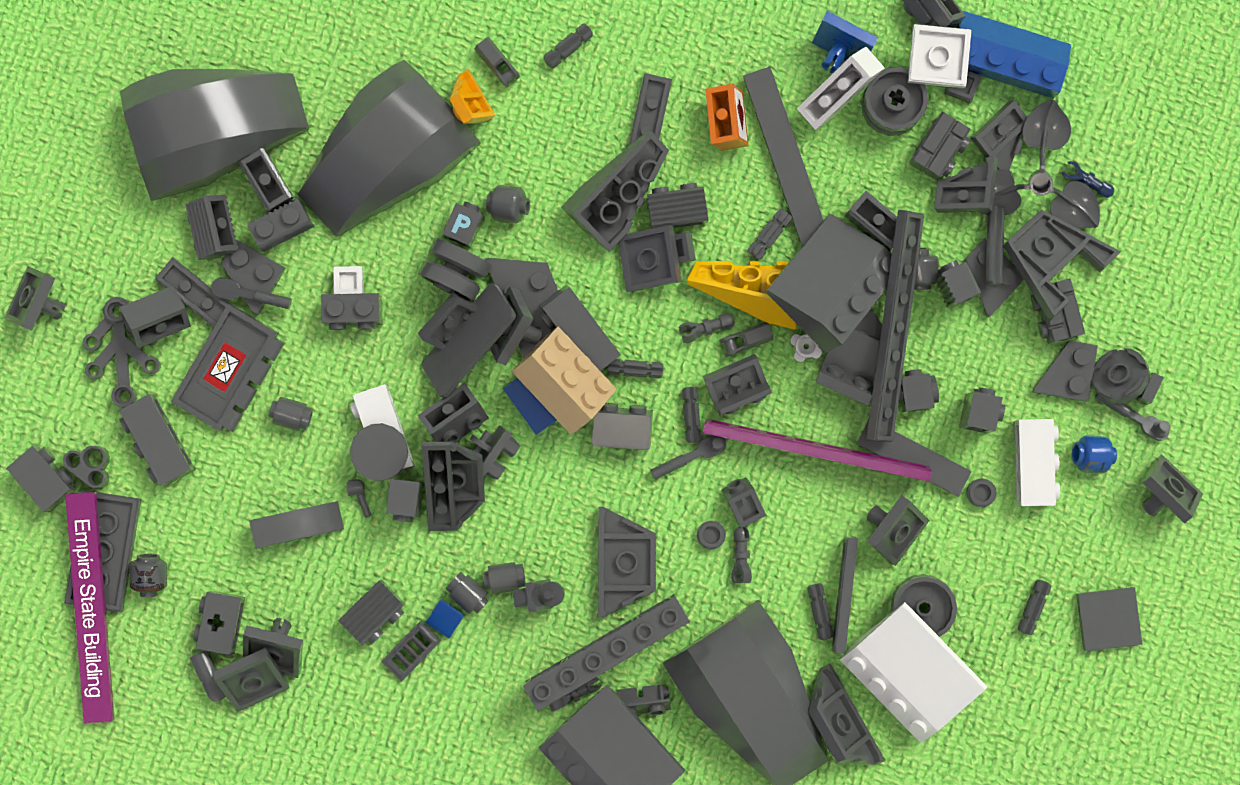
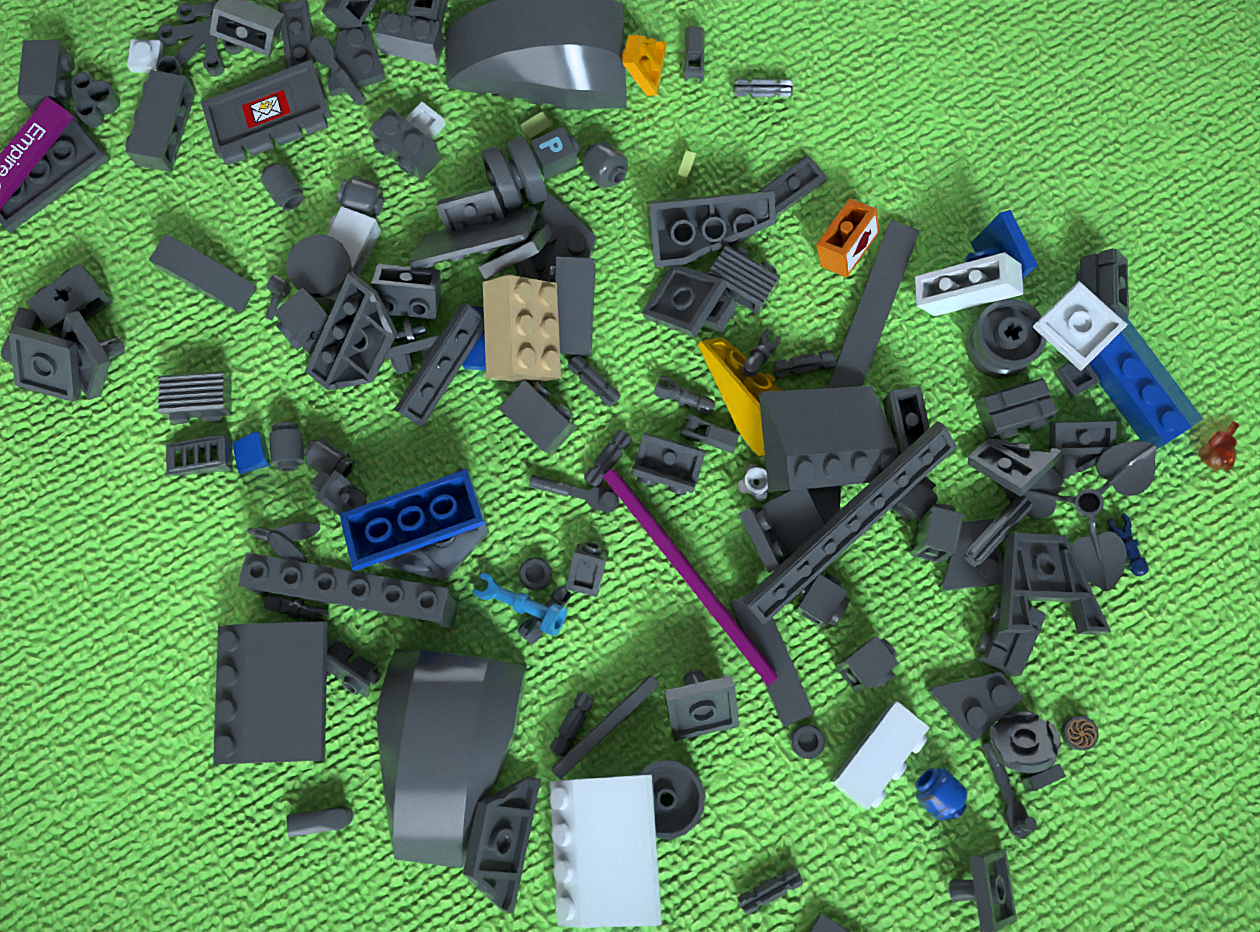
camera: 40 degrees right, 10 degrees down
dark grey head [130,554,167,597] -> none
none -> white plate [127,39,164,73]
none -> dark grey piece [248,521,320,563]
none -> dark grey head [336,175,385,217]
none -> blue slope [339,469,485,571]
none -> dark grey tile [394,302,484,427]
none -> dark azure piece [472,573,567,636]
none -> yellowish green piece [519,111,553,143]
none -> yellowish green piece [677,150,696,185]
none -> dark grey piece [742,330,781,377]
none -> tile [1061,716,1099,751]
none -> clear red piece [1198,422,1239,471]

